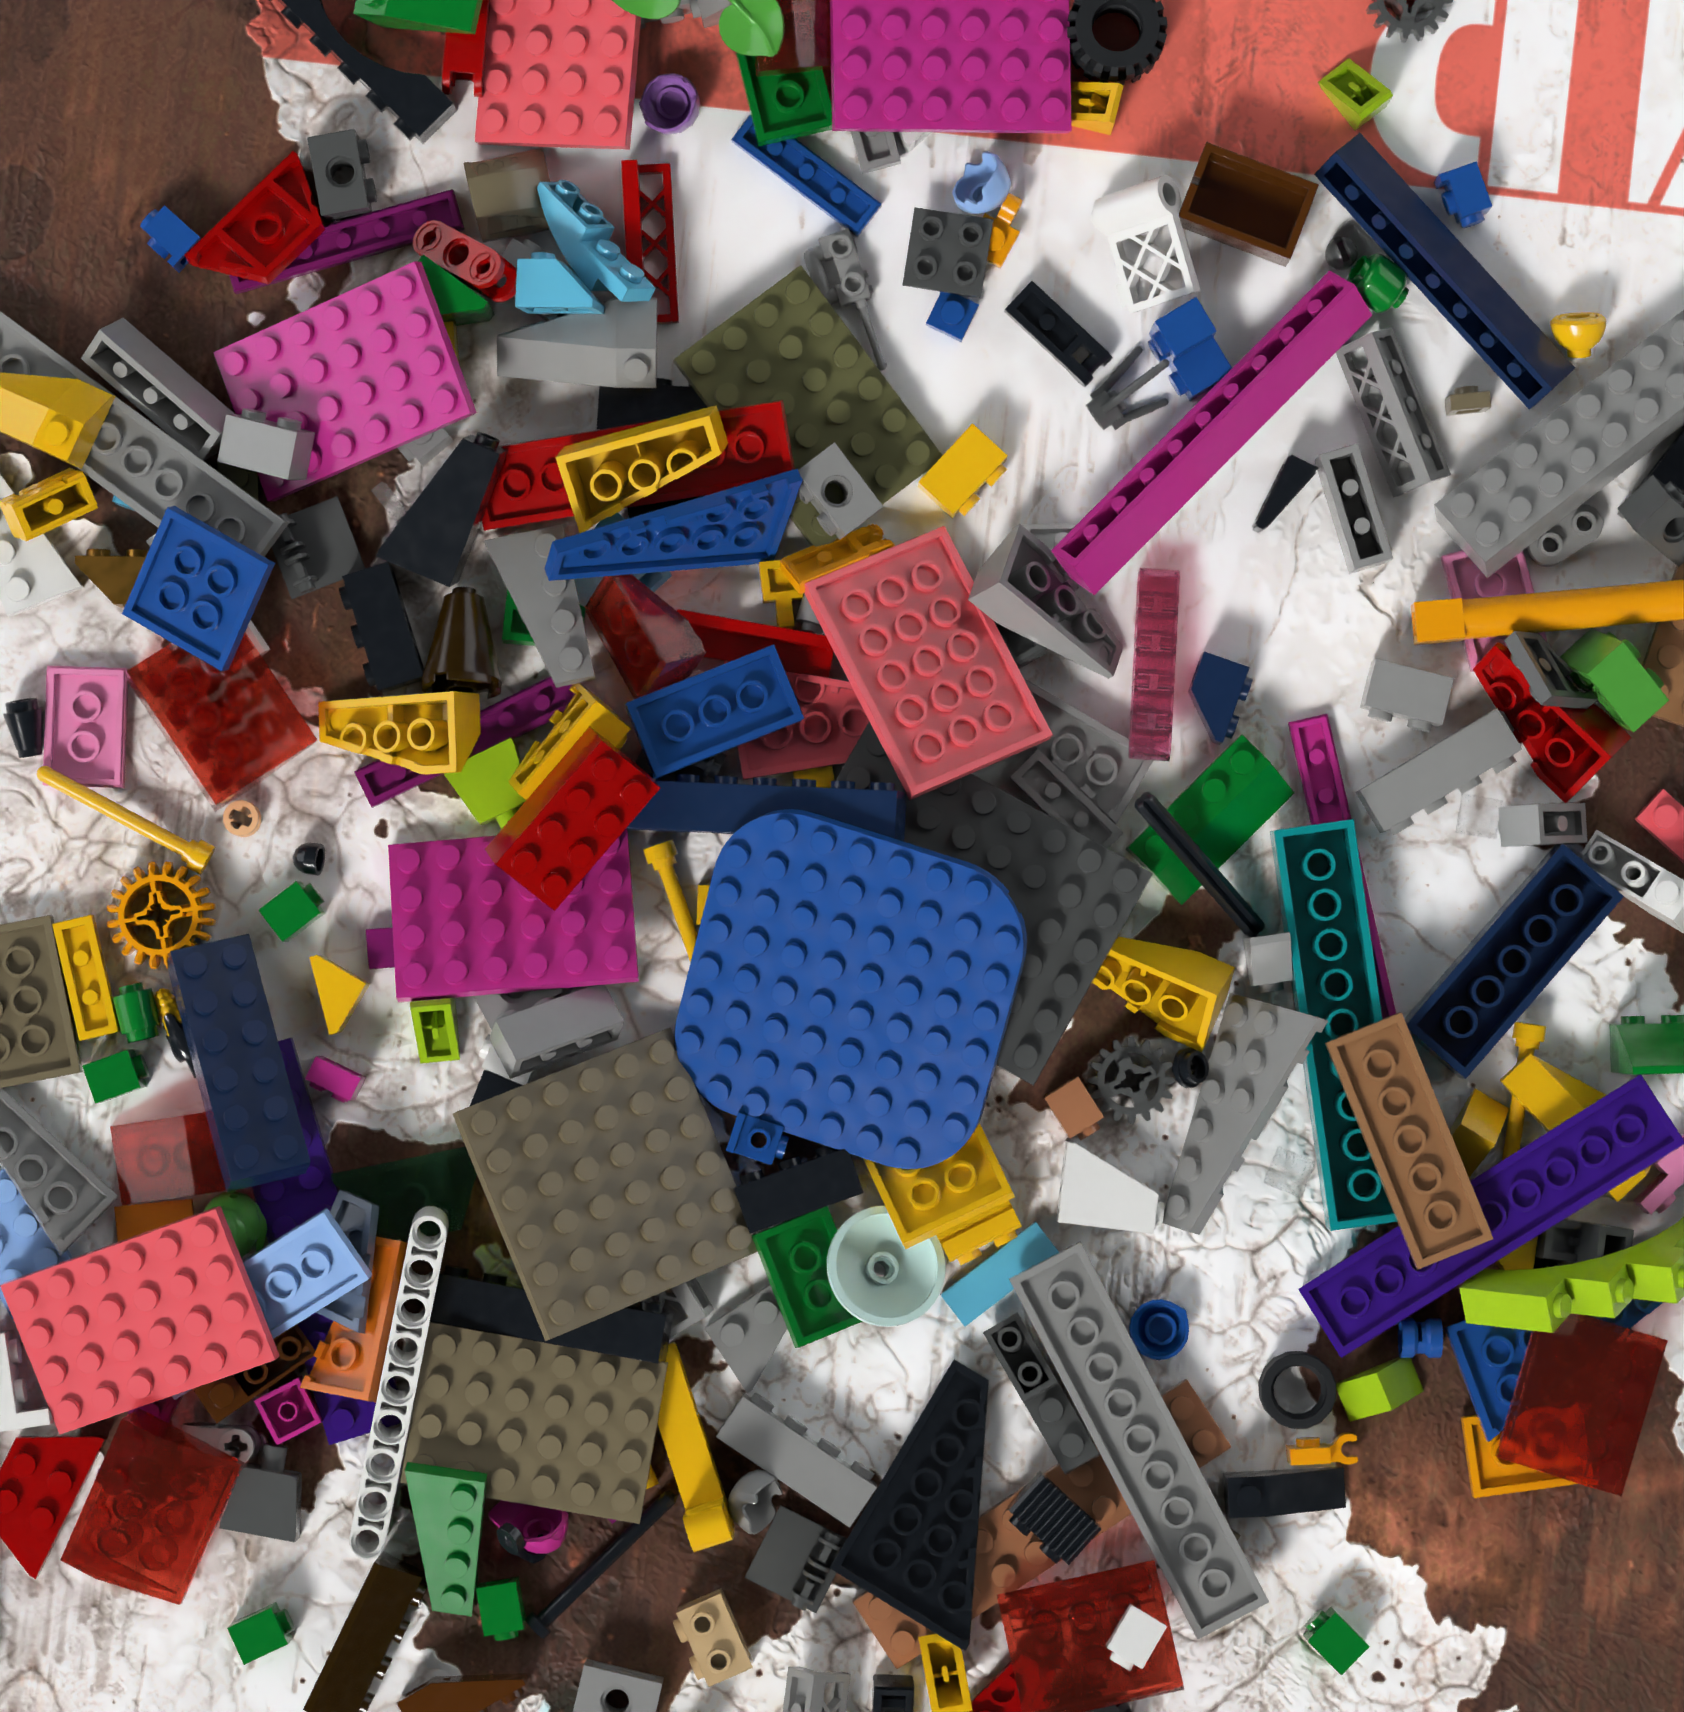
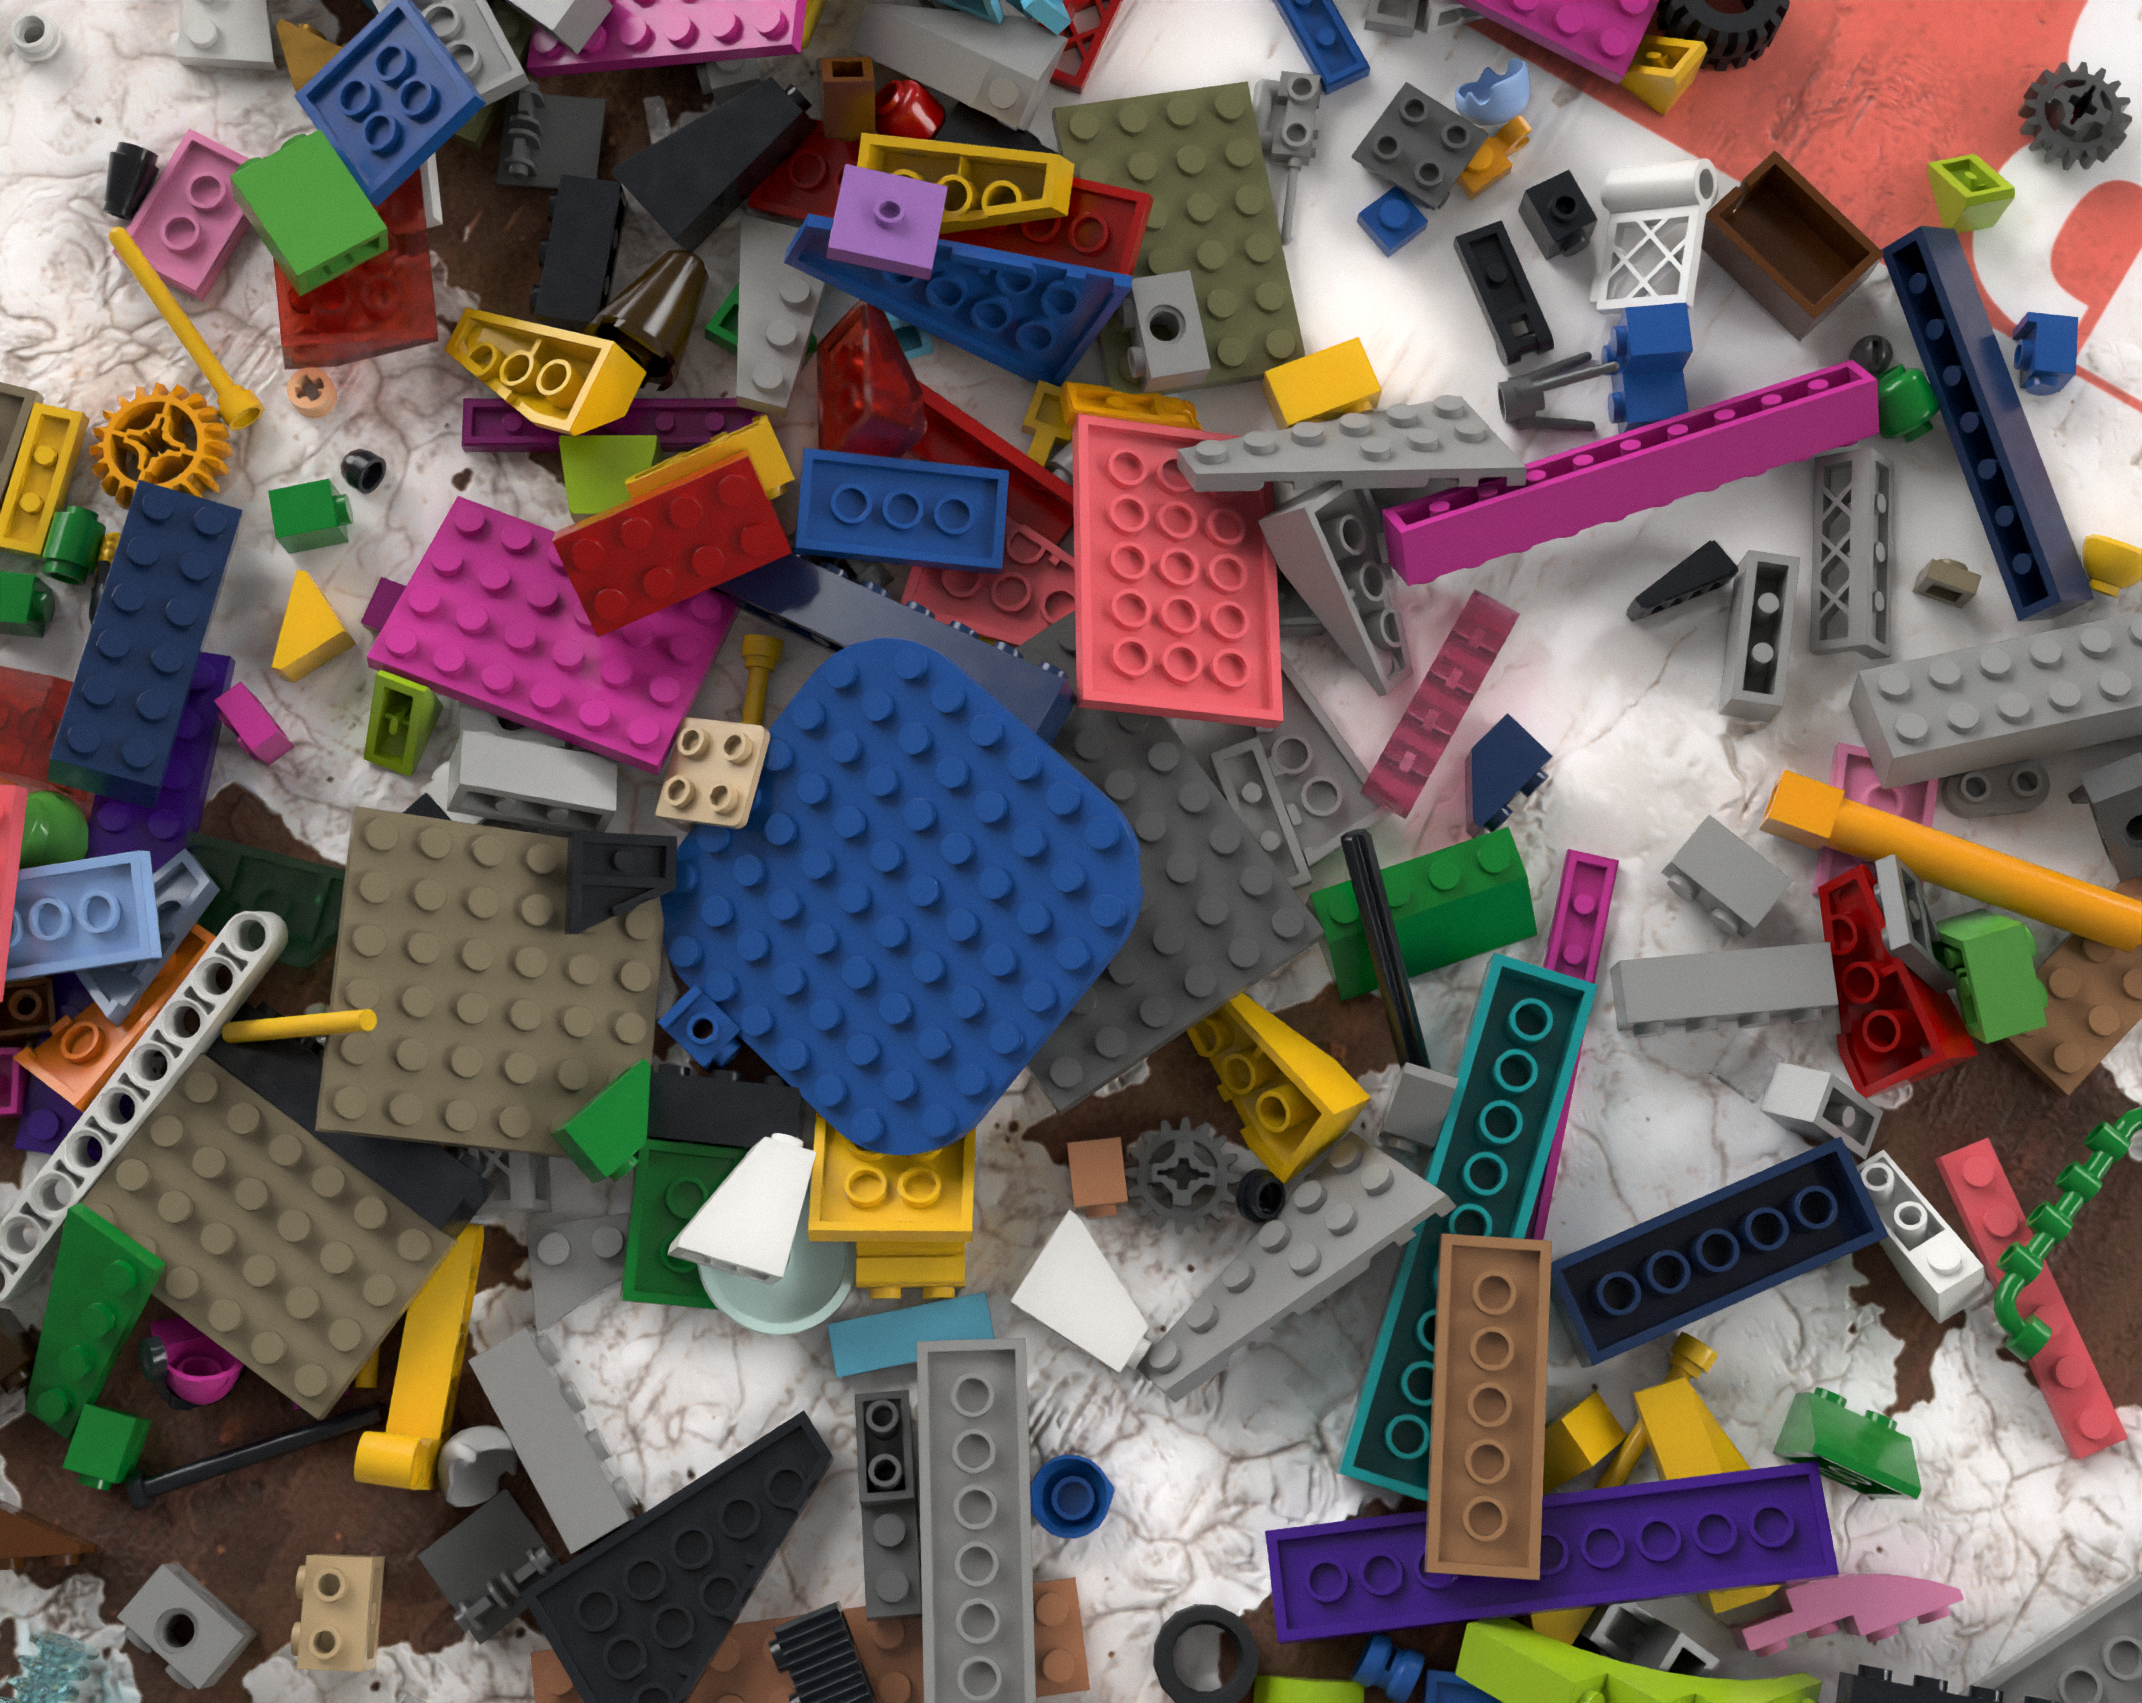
camera: 25 degrees right, 10 degrees down
none -> yellow bar [222,1009,377,1043]
none -> bright green brick [230,129,388,296]
none -> green slope [551,1058,651,1184]
none -> black wing [565,831,677,935]
none -> tan bracket [655,717,770,833]
none -> white slope [667,1133,817,1285]
none -> reddish brown slope [816,57,875,142]
none -> medium lavender plate [826,164,948,280]
none -> red head [875,79,945,140]
none -> light grey wing [1177,395,1527,492]
none -> black brick [1518,170,1598,261]

